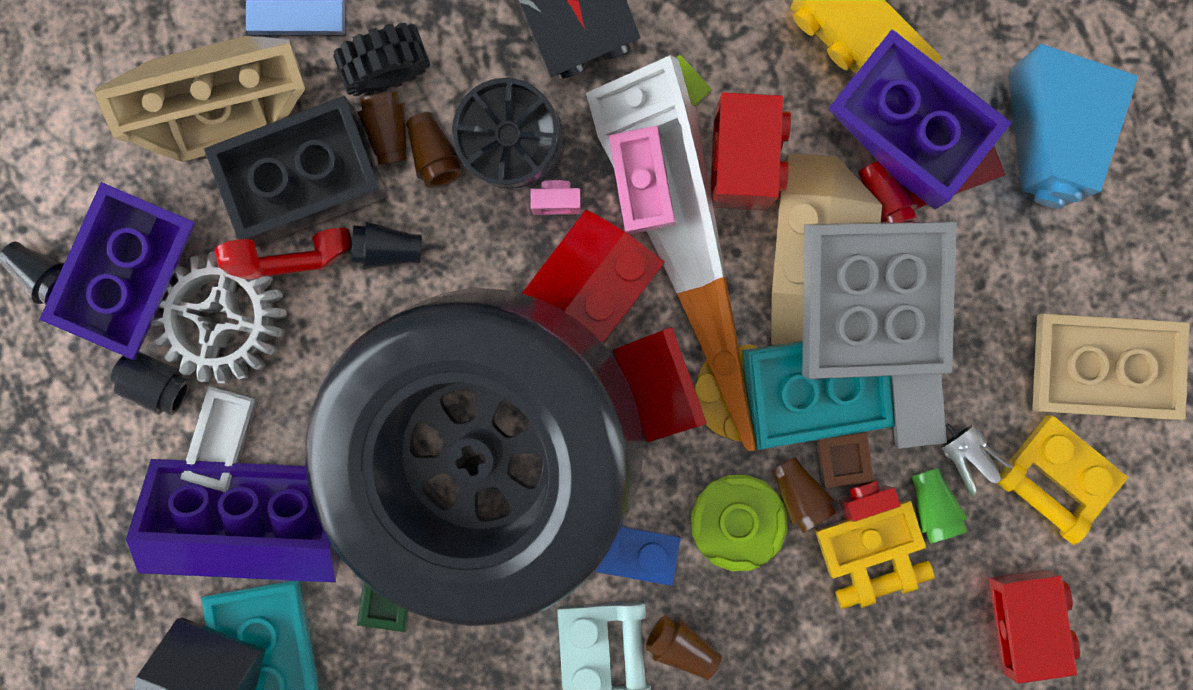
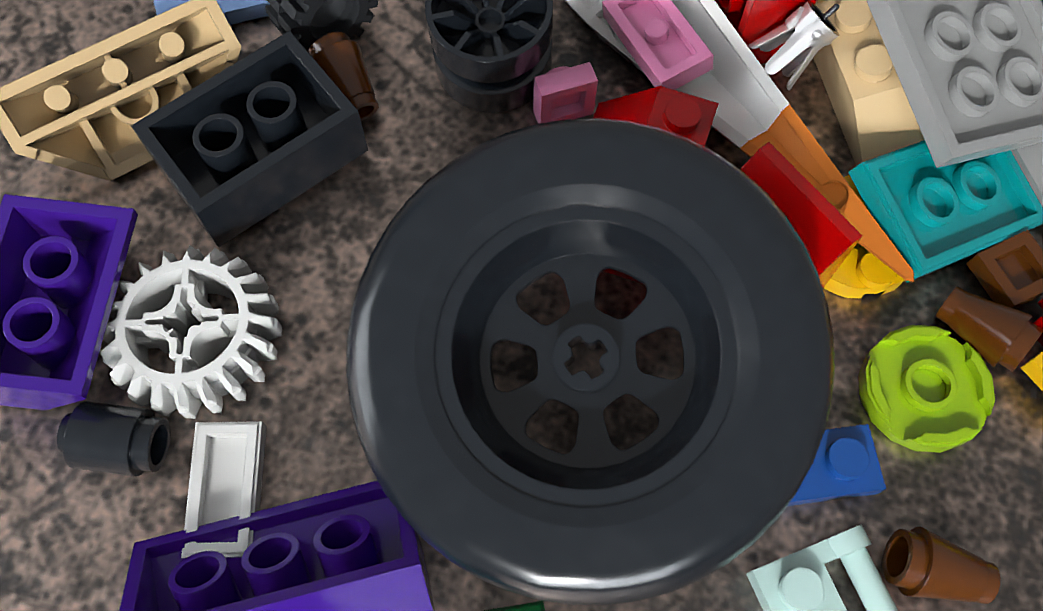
camera: 20 degrees left, 20 degrees down
red bar [214,227,352,279] -> none
black cone [351,221,422,270] -> none
reddish brown cone [406,112,462,188] -> none
none -> flat silver piece [748,0,840,91]

